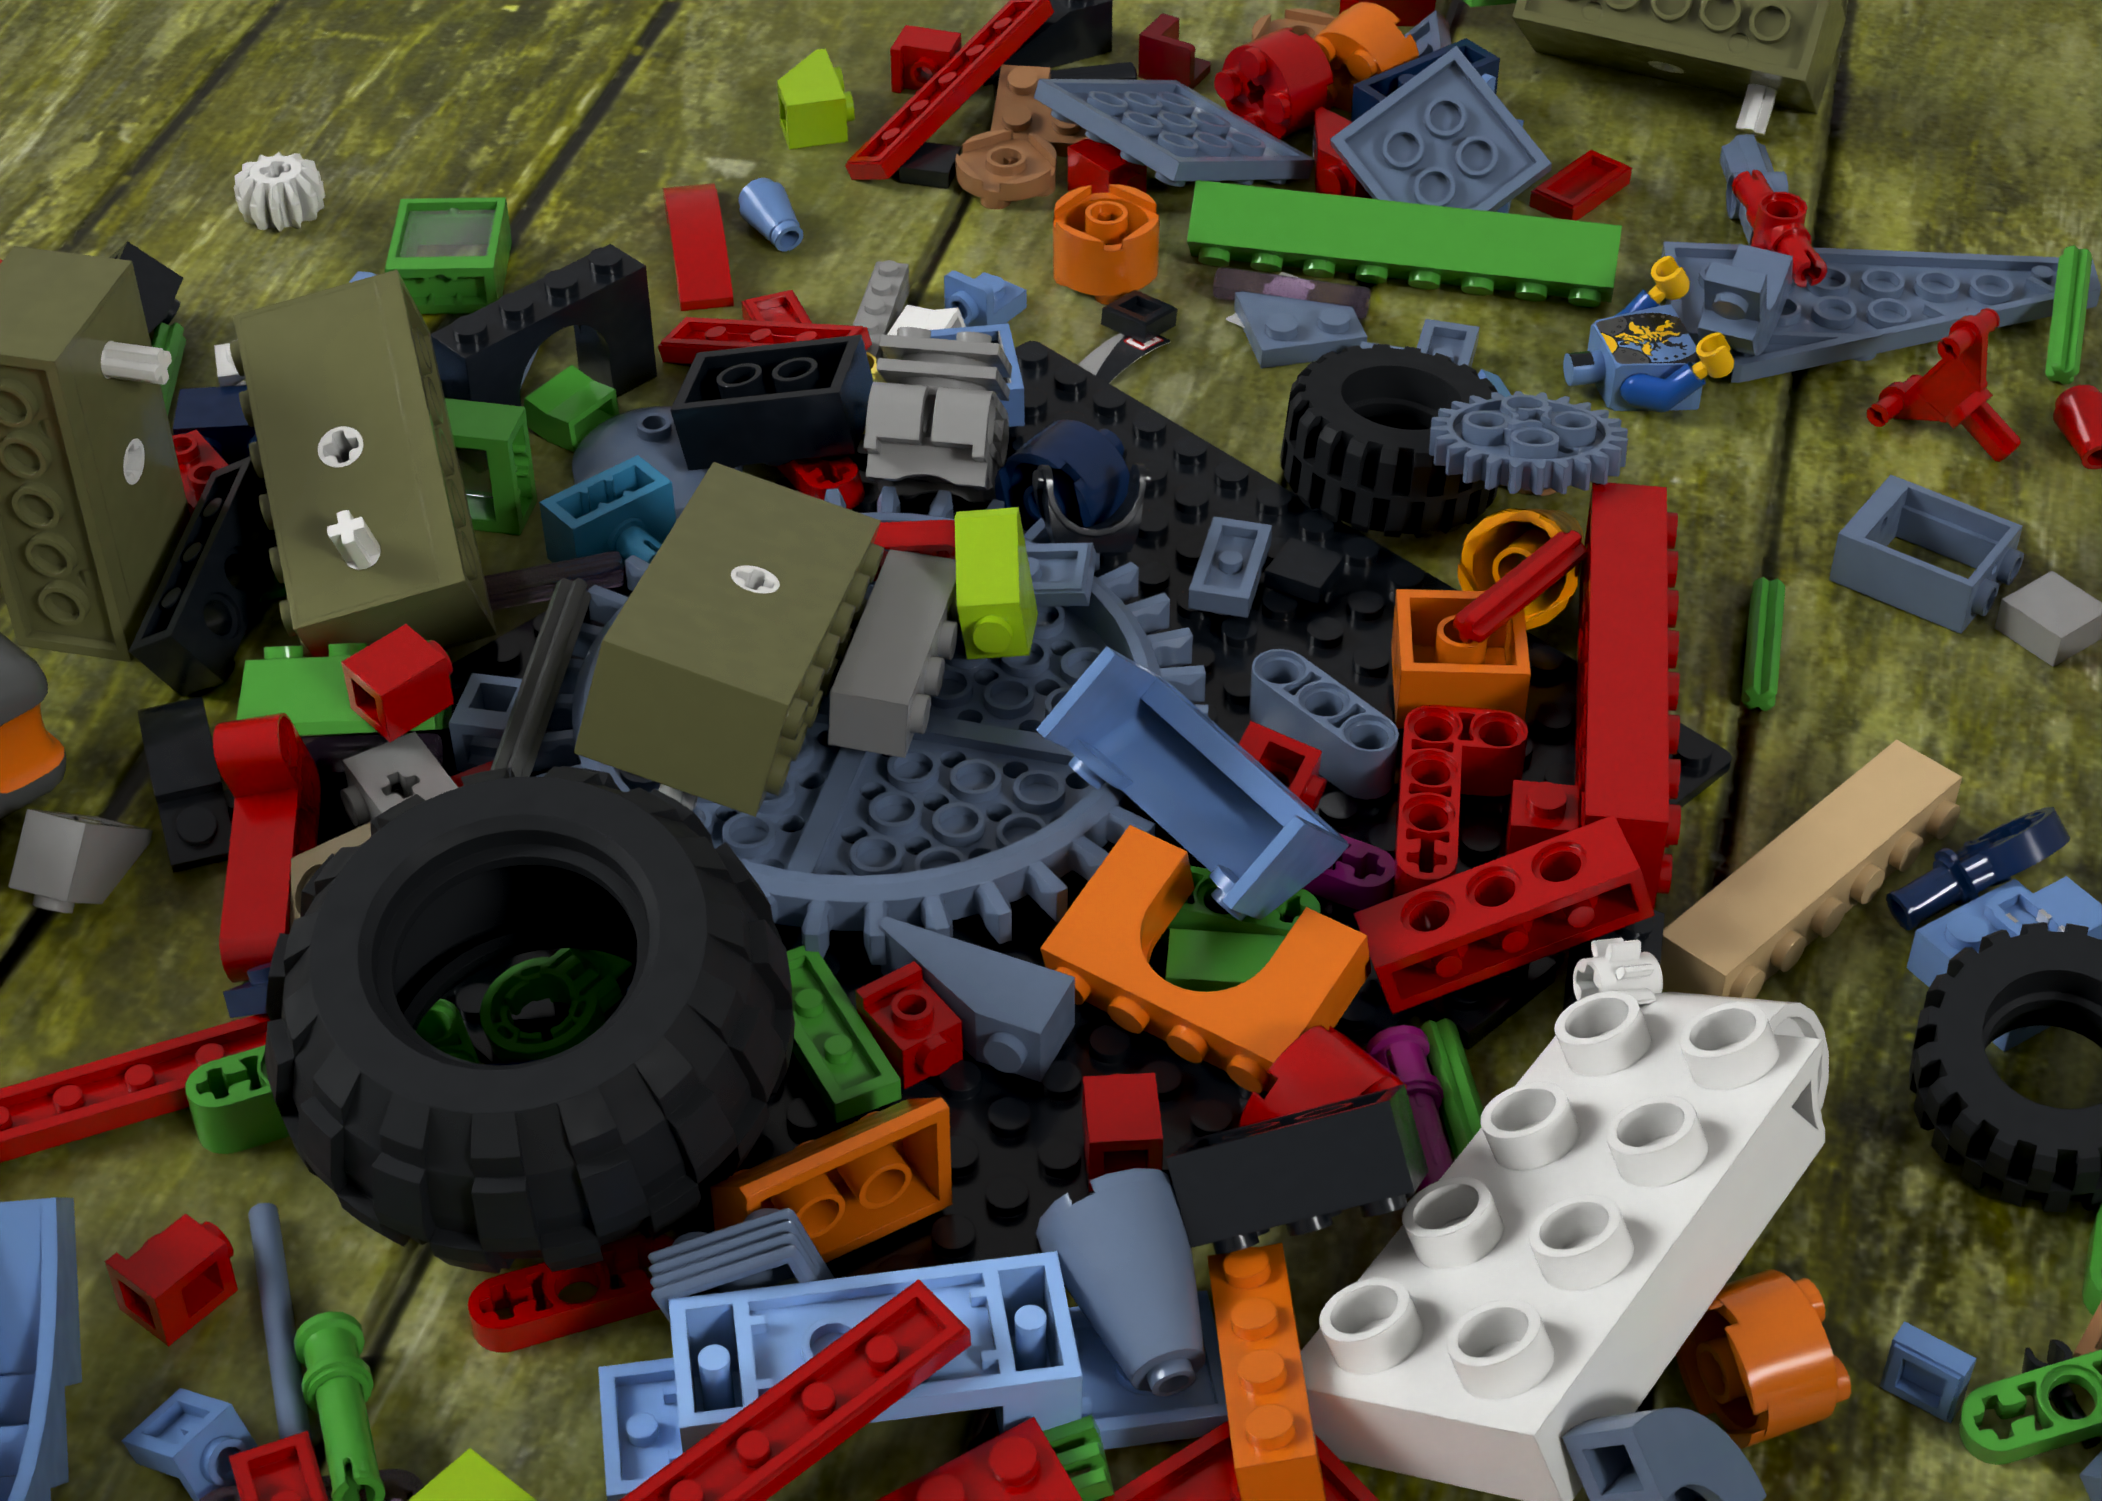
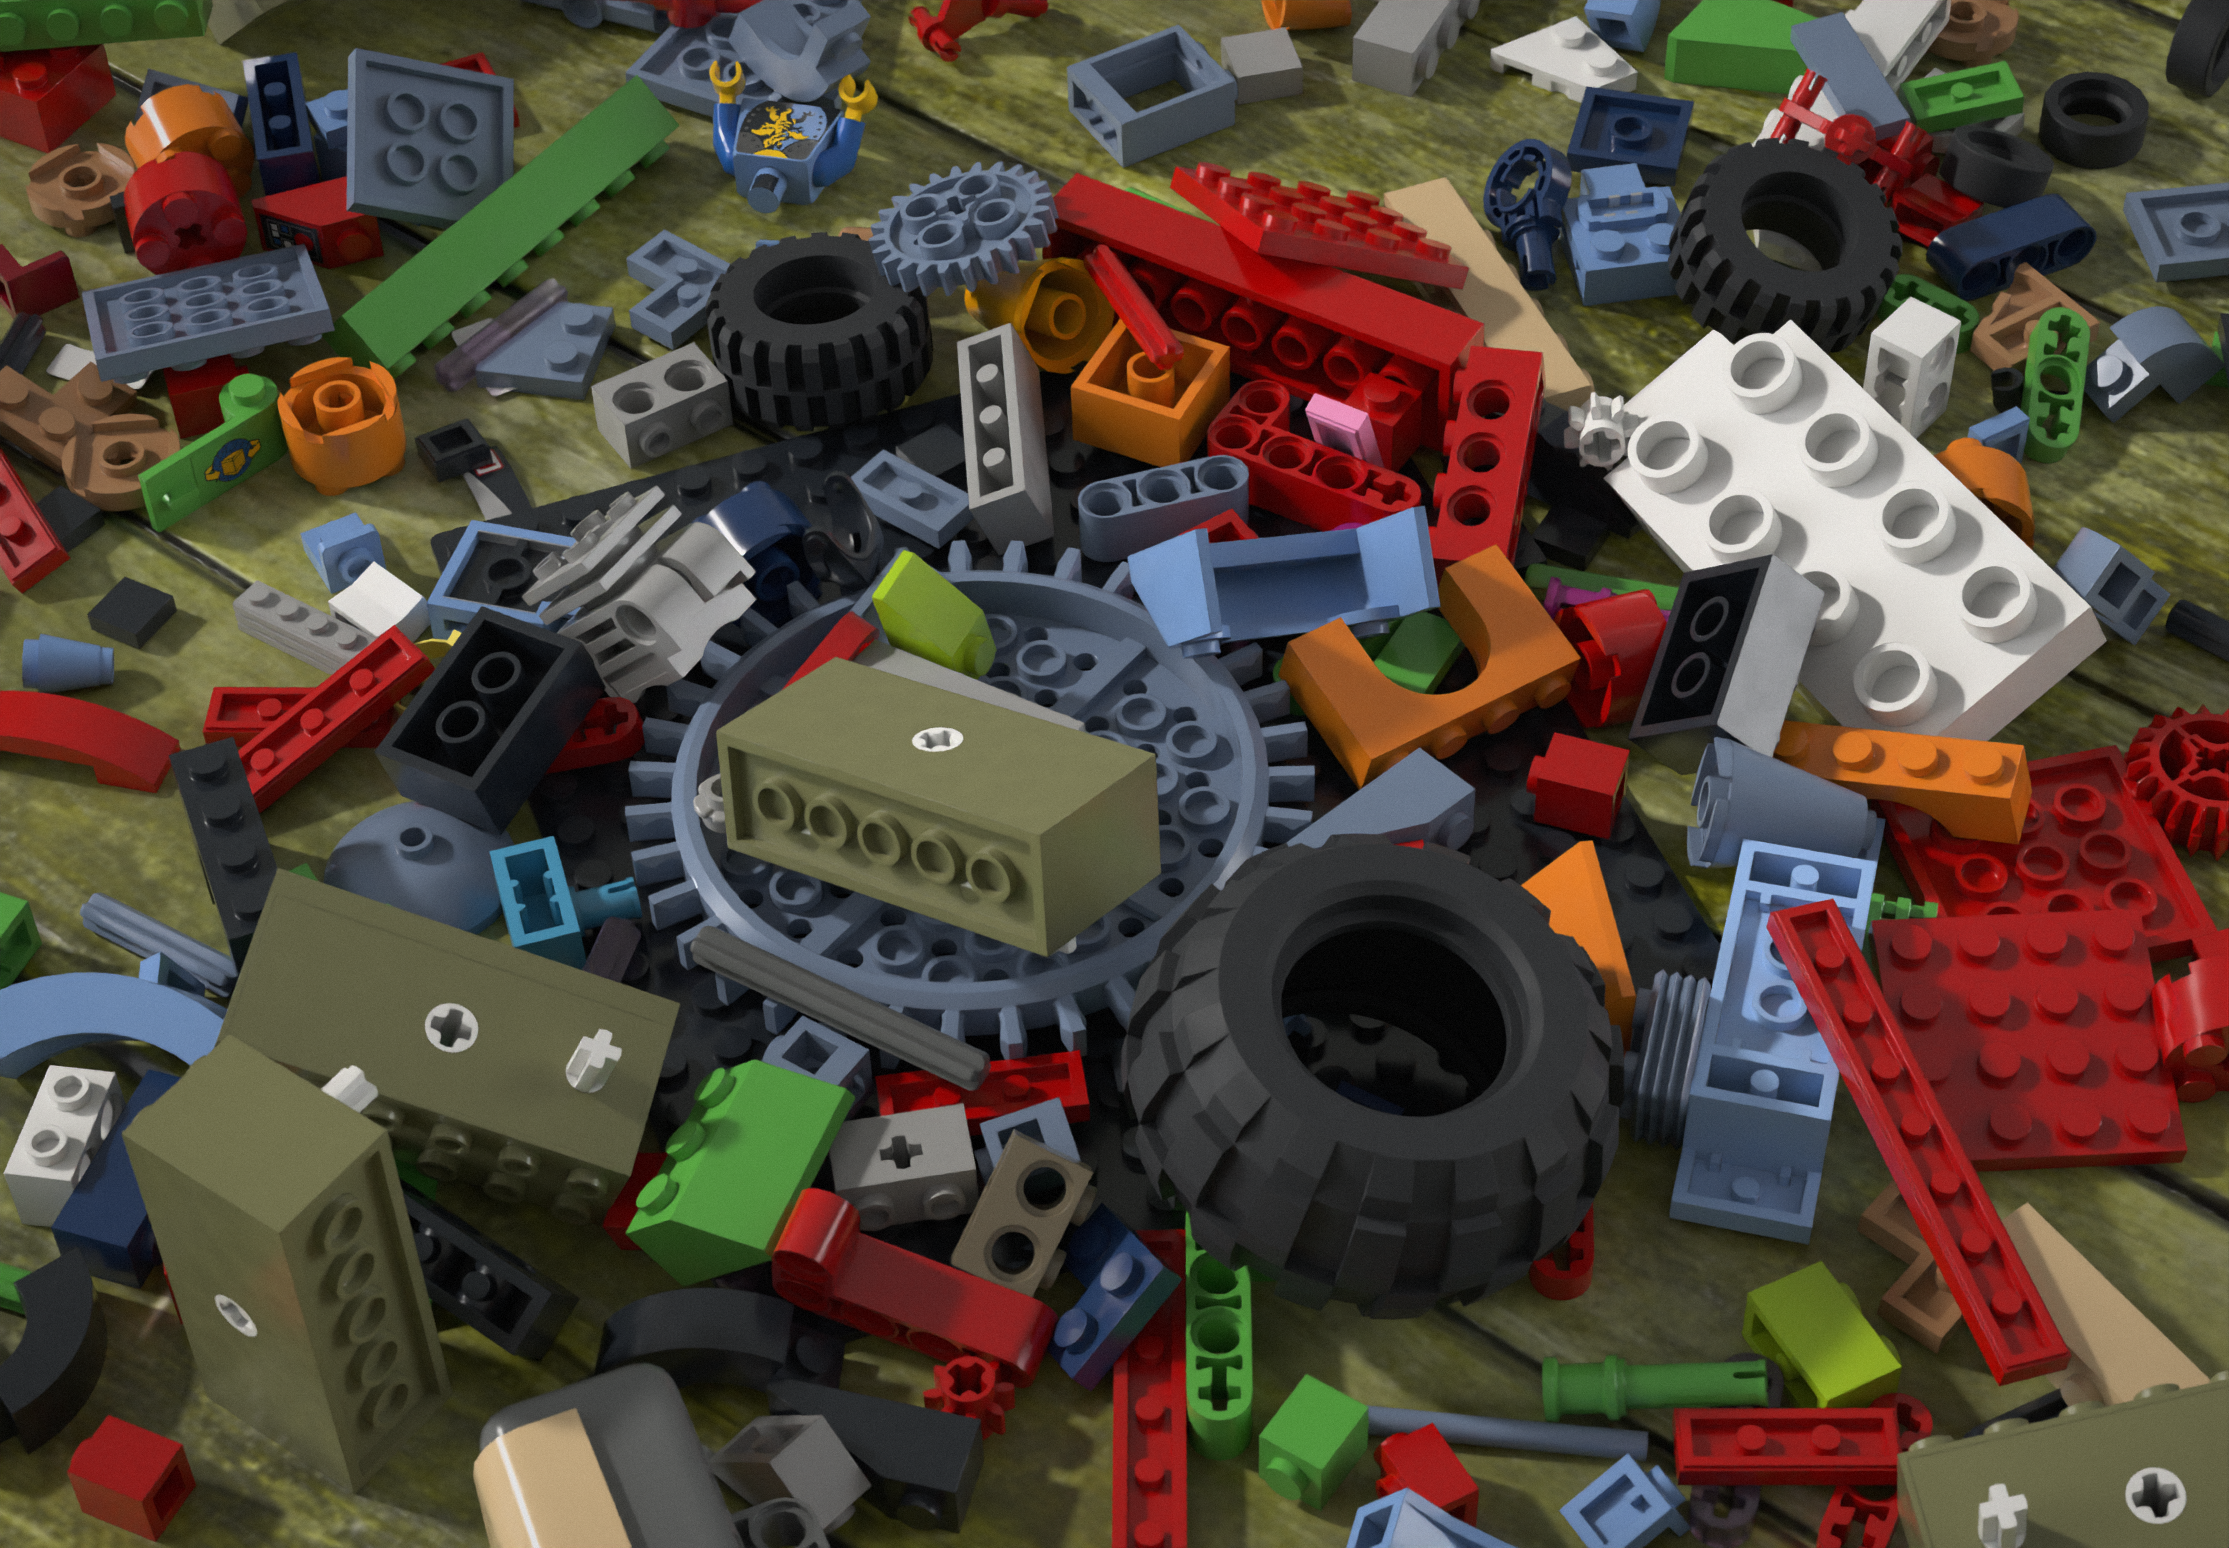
camera: 65 degrees left, 5 degrees up
red brick [341,624,454,742] -> none
none -> black tile [87,577,177,649]
none -> bright green door [138,374,288,533]
none -> light grey brick [591,342,733,469]
none -> black slope [766,1375,984,1533]
none -> red gear [923,1352,1015,1440]
none -> light grey brick [957,323,1054,555]
none -> red plate [1170,162,1469,290]
none -> bright green brick [1259,1374,1369,1511]
none -> bright pink tile [1305,393,1384,468]
none -> black tile [1532,502,1610,571]
none -> white brick [1863,297,1961,439]

